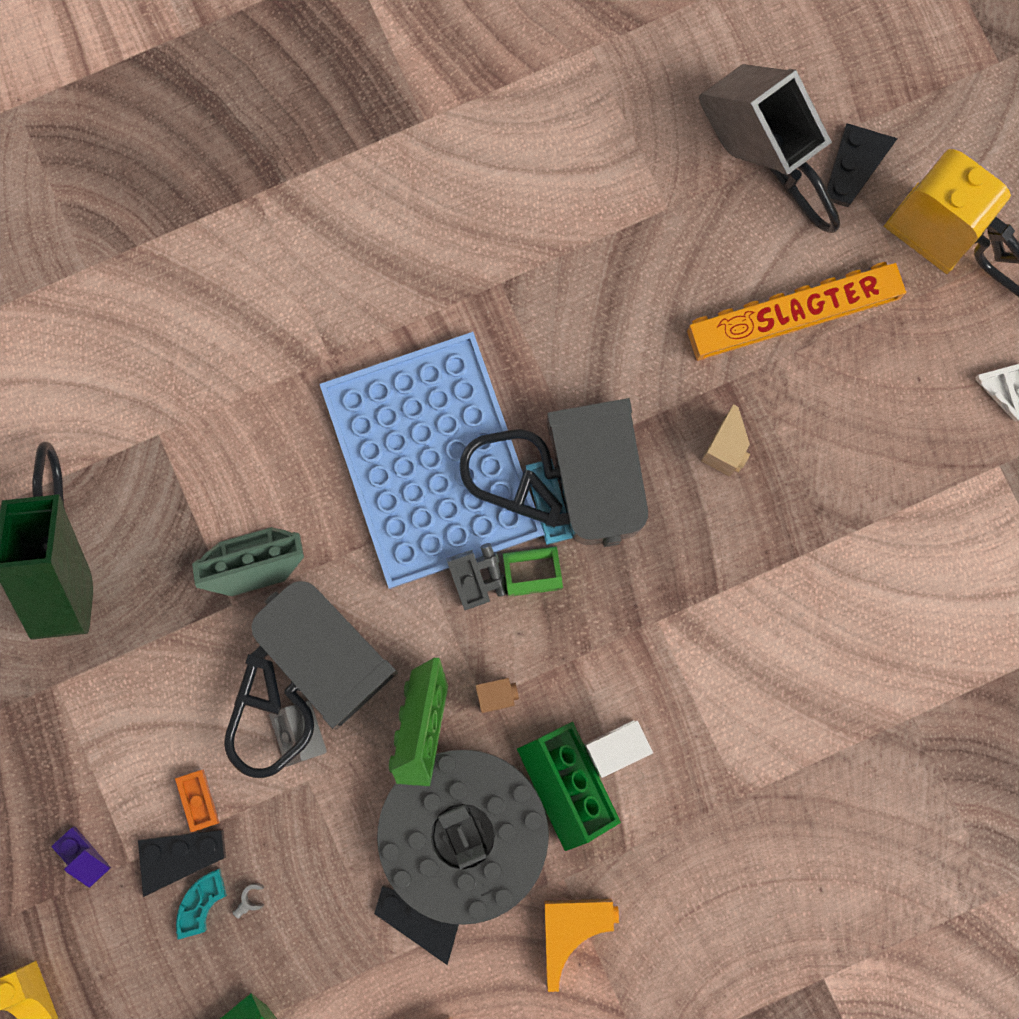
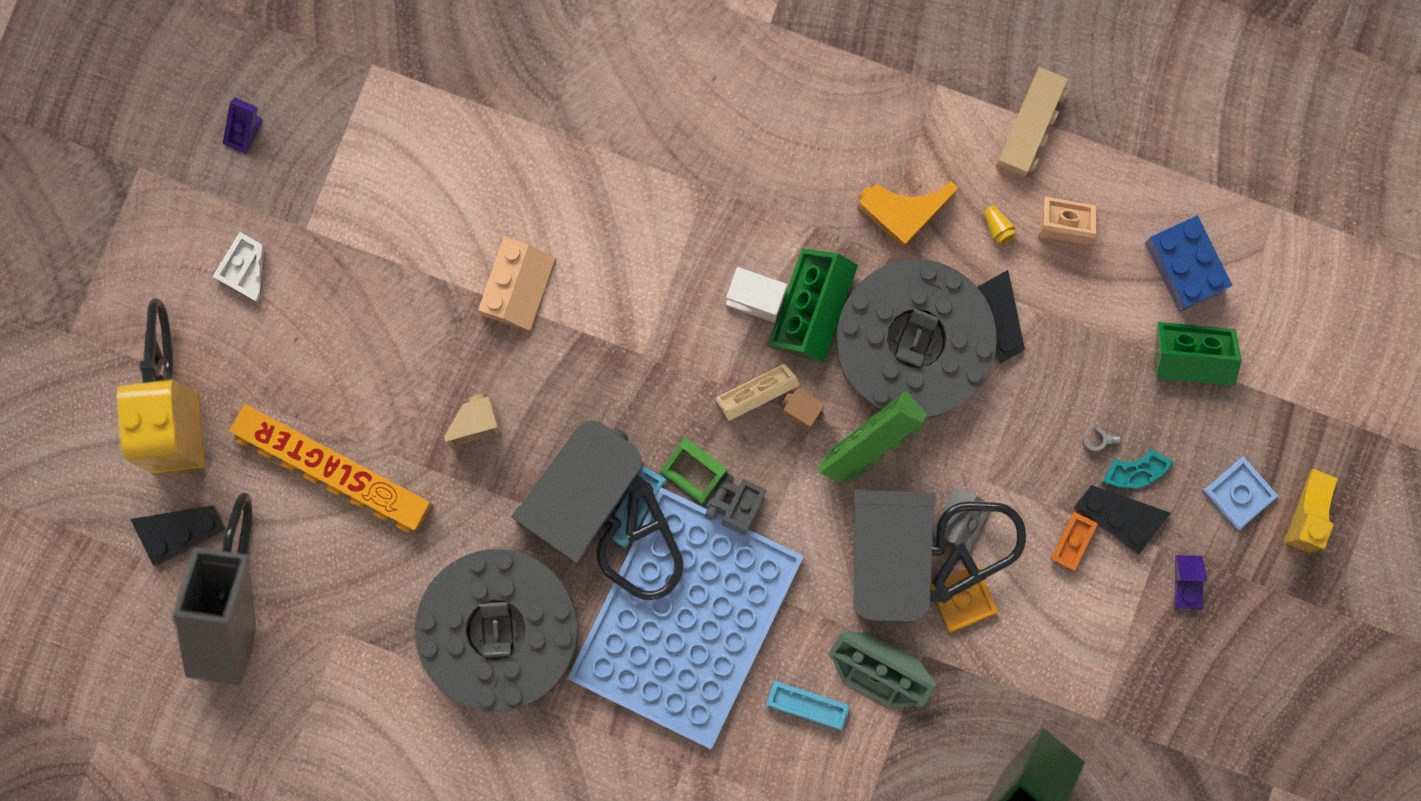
camera: 135 degrees left, 0 degrees up
none -> dark grey piece [415,549,578,711]
none -> light nougat slope [478,237,556,331]
none -> tan tile [715,364,800,421]
none -> medium azure plate [766,680,850,731]
none -> light orange tile [930,564,998,633]
none -> yellow cone [982,205,1017,245]
none -> light blue tile [1203,456,1279,531]

